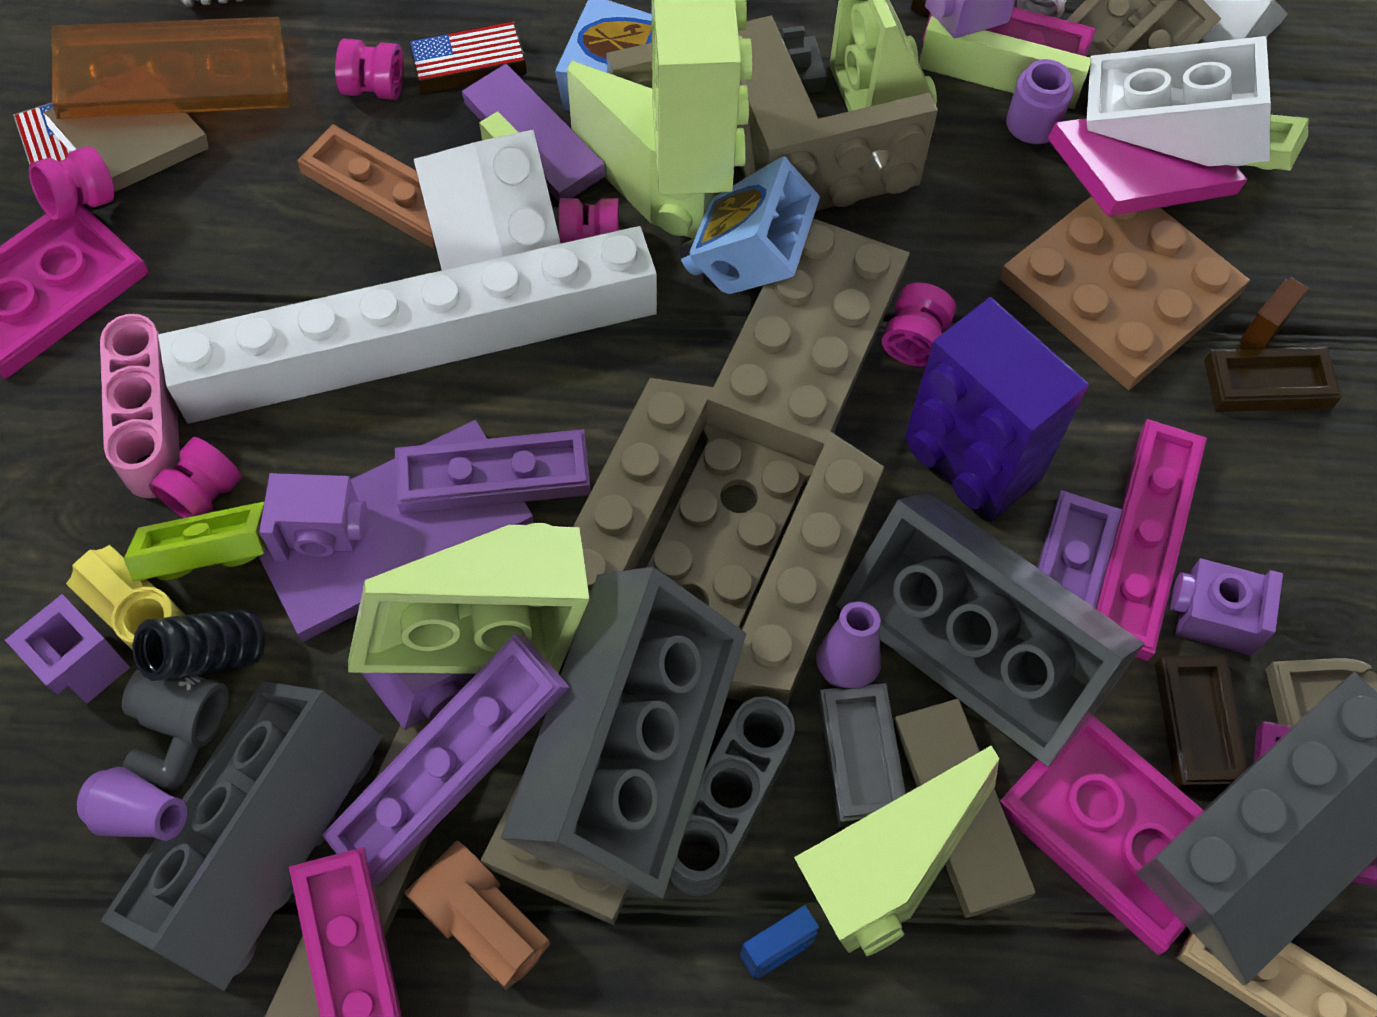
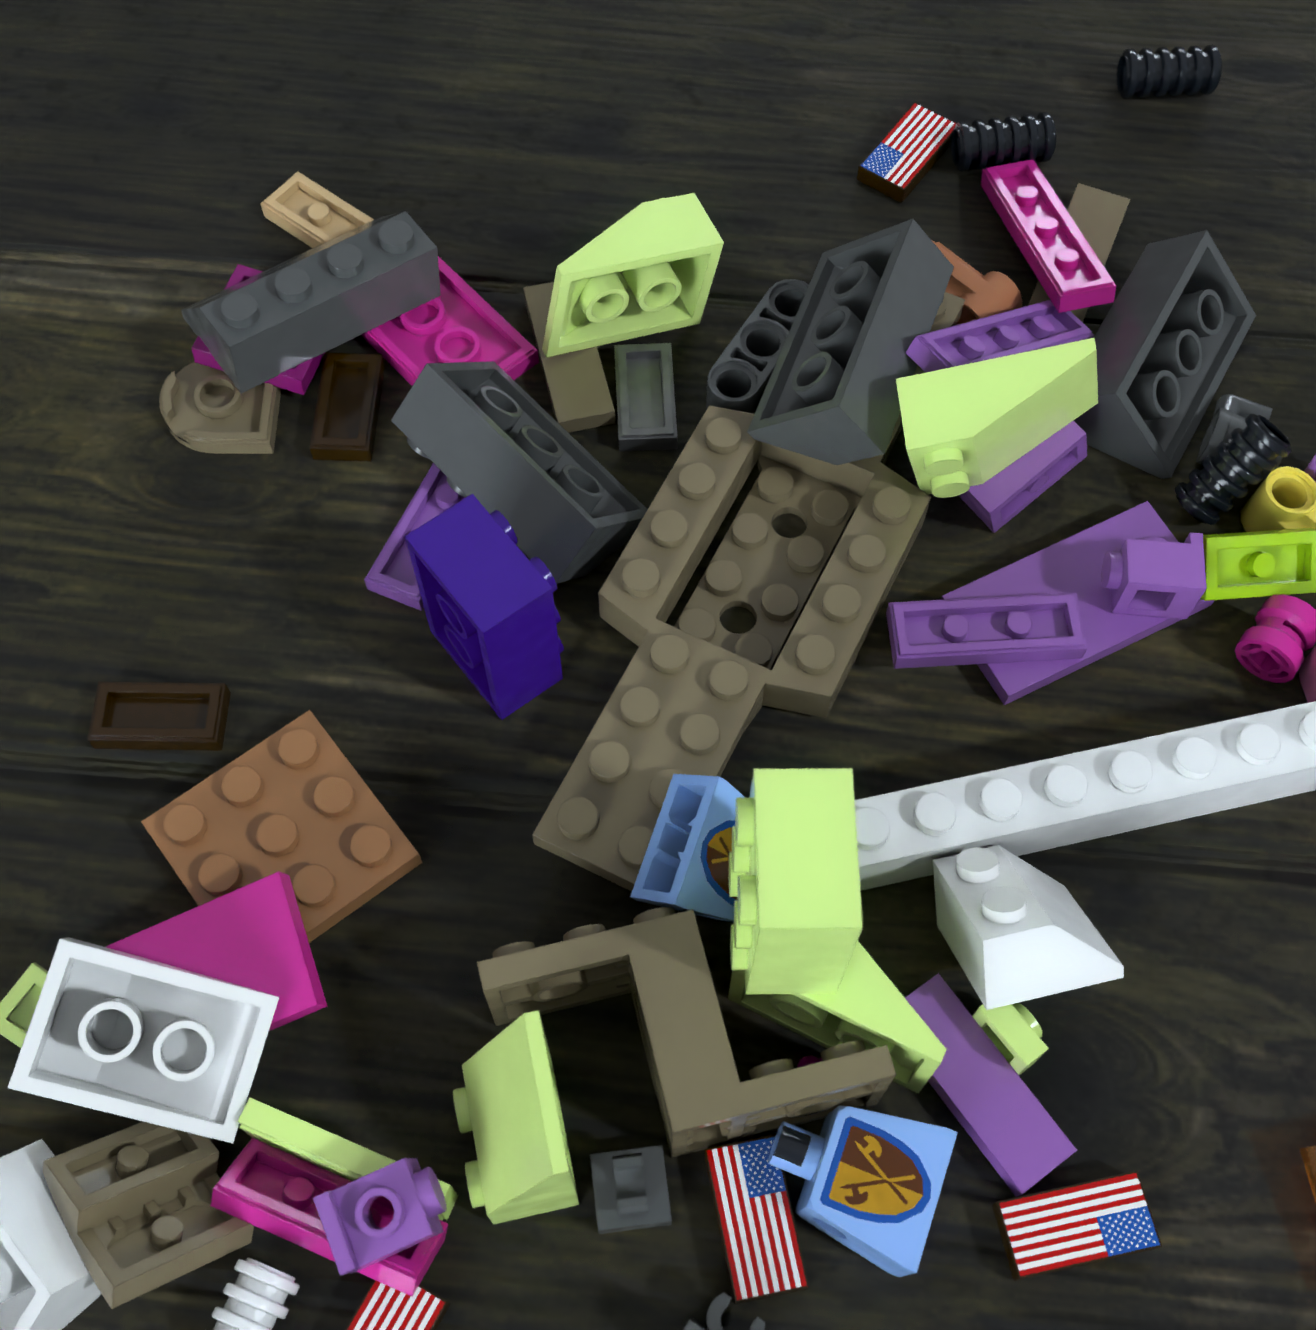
camera: 175 degrees left, 0 degrees up
medium lavender cone [77,767,187,841] -> none
nougat tile [297,124,436,250] -> none
dark pink wheel [335,38,404,100] -> none
dark pink wheel [559,198,619,244] -> none
blue tile [740,905,819,979] -> none
medium lavender cone [816,602,881,689] -> none
dark pink wheel [881,283,957,367] -> none
medium lavender brick [1006,59,1074,144] -> none
dark pink tile [1096,419,1207,662] -> none
medium lavender brick [1170,558,1283,656] -> none
reddish brown tile [1240,277,1309,349] -> none

